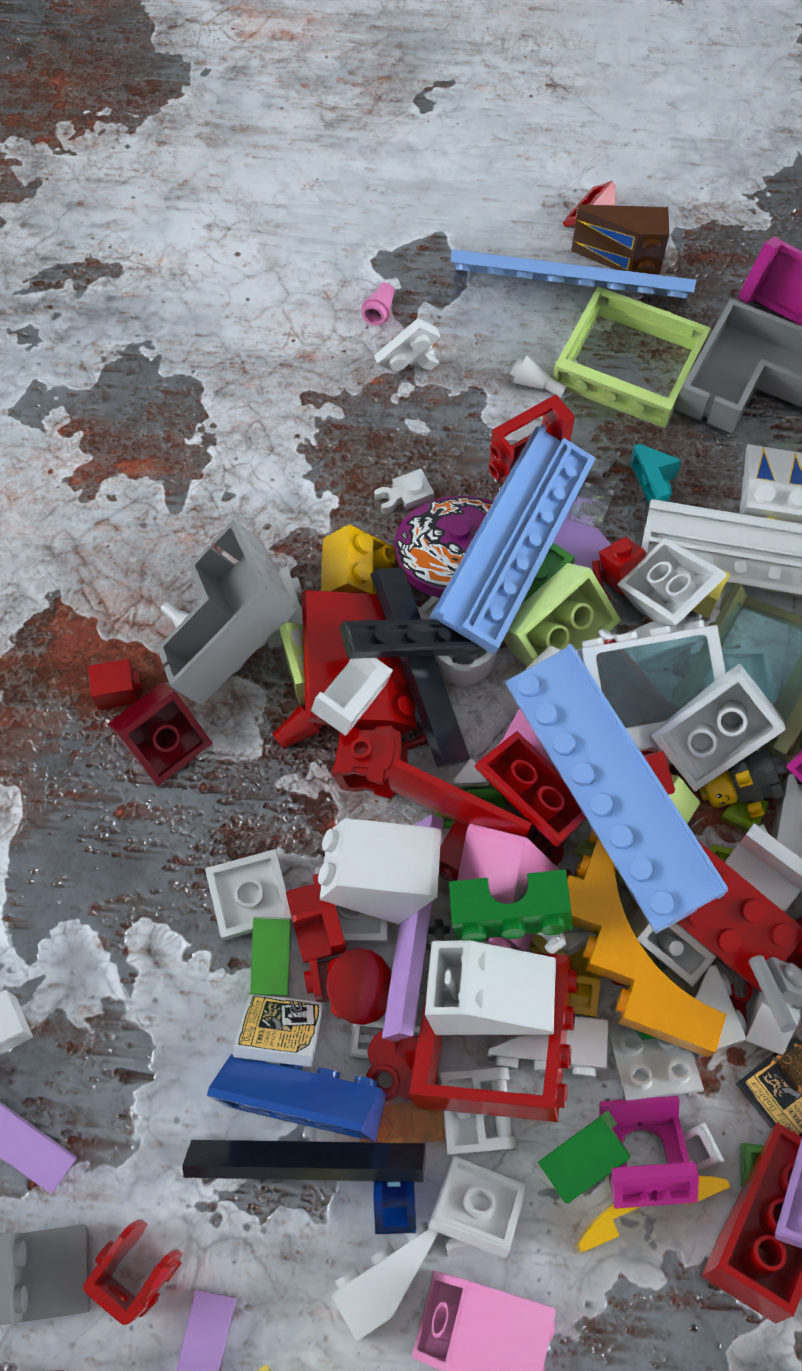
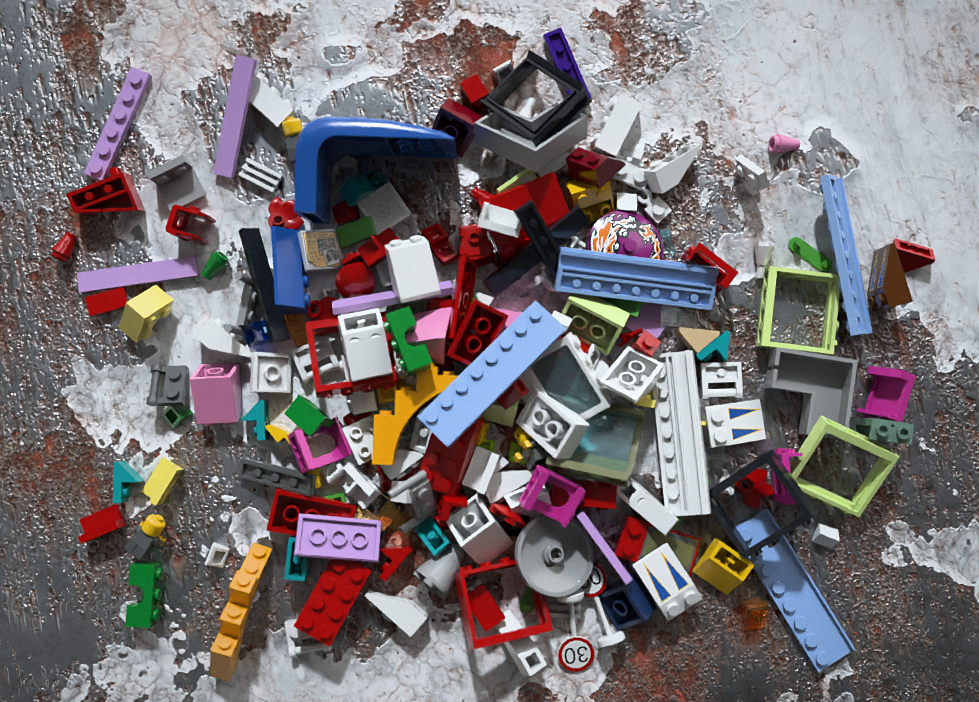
camera: 70 degrees right, 20 degrees up
none -> green cone [201,250,229,280]
none -> light grey plate [224,272,259,337]
none -> white tile [238,158,283,193]
none -> dark grey tile [238,457,316,497]
none -> teal slope [241,400,270,441]
none -> red plate [268,197,304,230]
none -> piece [282,116,303,162]
none -> blue piece [294,117,457,224]
none -> red slope [331,200,360,226]
none -> teal slope [339,169,387,207]
none -> white panel [339,462,382,509]
none -> red hand [343,412,372,425]
none -> red hand [376,466,392,493]
none -> red slope [421,223,460,267]
none -> black piece [480,50,592,148]
none -> white slope [492,60,514,85]
none -> dark purple plate [543,27,591,99]
none -> dark red slope [565,147,626,189]
none -> white brick [592,94,642,159]
none -> white hinge [612,149,648,192]
none -> white slope [615,192,637,213]
none -> white slope [644,142,701,193]
none -> clear light blue hand [658,228,677,255]
none -> tan slope [675,327,720,354]
none -> white plate [699,362,743,399]
none -> bright green piece [788,237,832,272]

